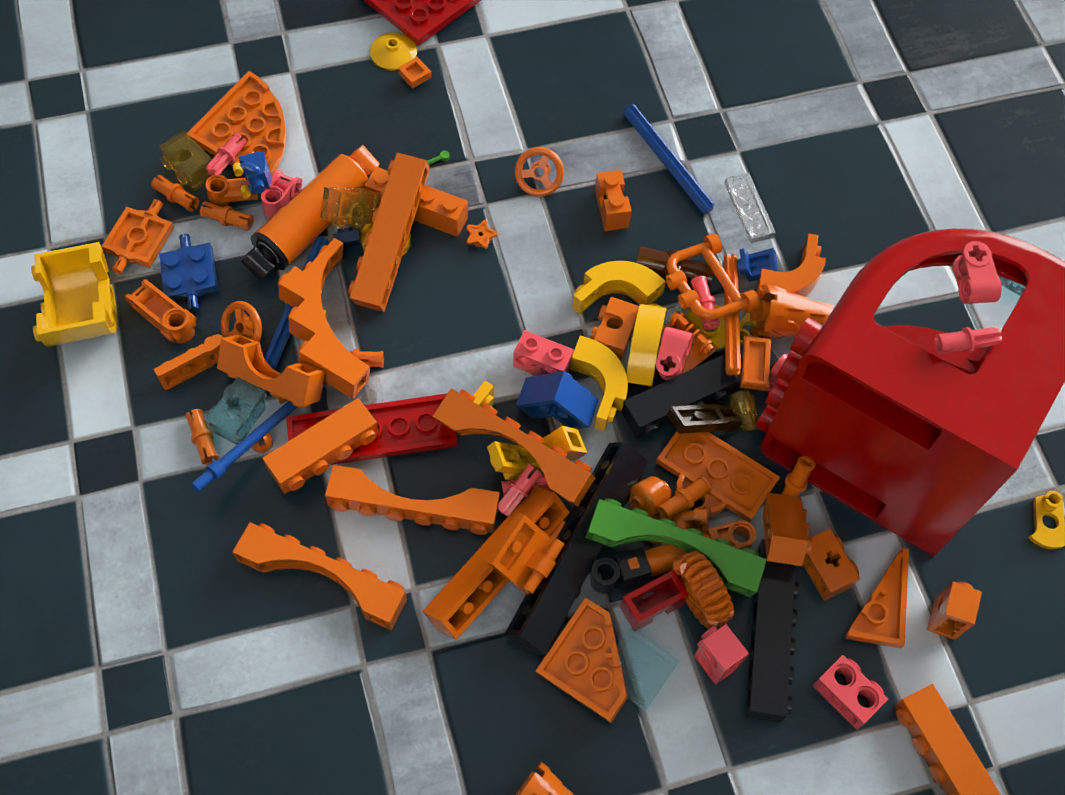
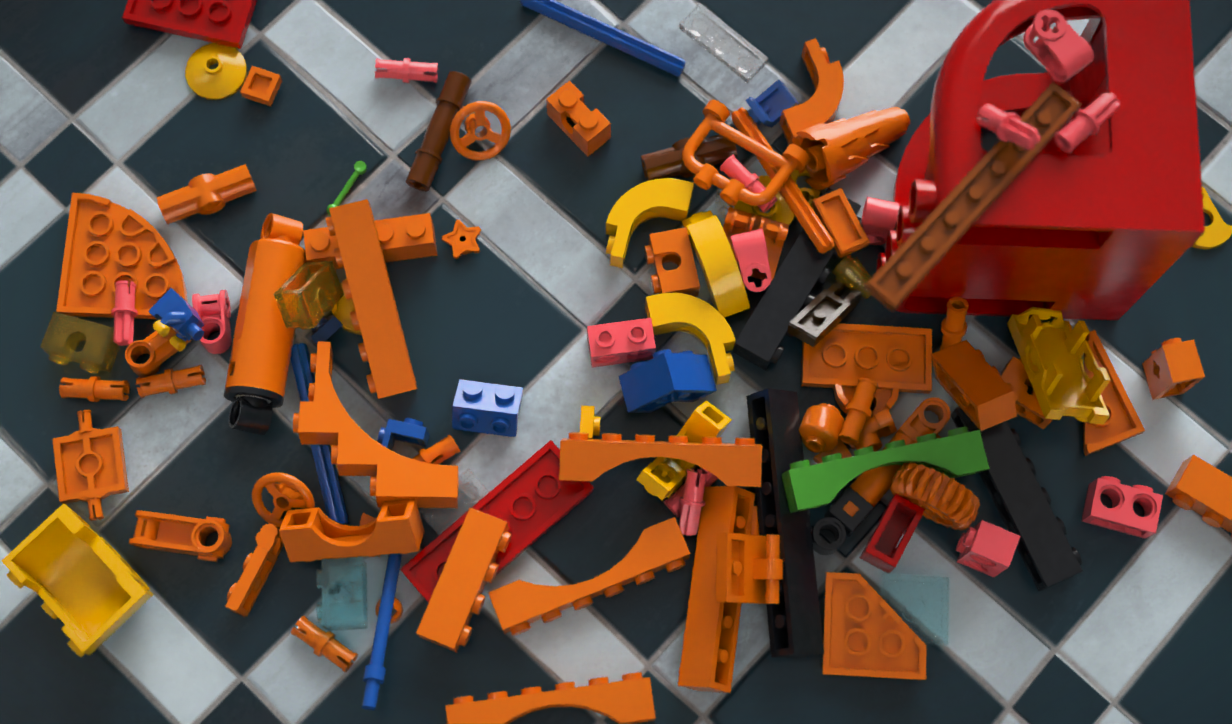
camera: 30 degrees left, 10 degrees up
blue plate [159,233,219,313] -> none
none -> orange piece [157,164,257,224]
none -> coral pin [375,58,438,83]
none -> blue bracket [377,418,430,450]
none -> reddish brown piece [406,71,472,192]
none -> blue bracket [452,379,523,437]
none -> dark orange tile [864,82,1082,312]
none -> coral axle [977,104,1041,150]
none -> yellow piece [1007,307,1111,424]

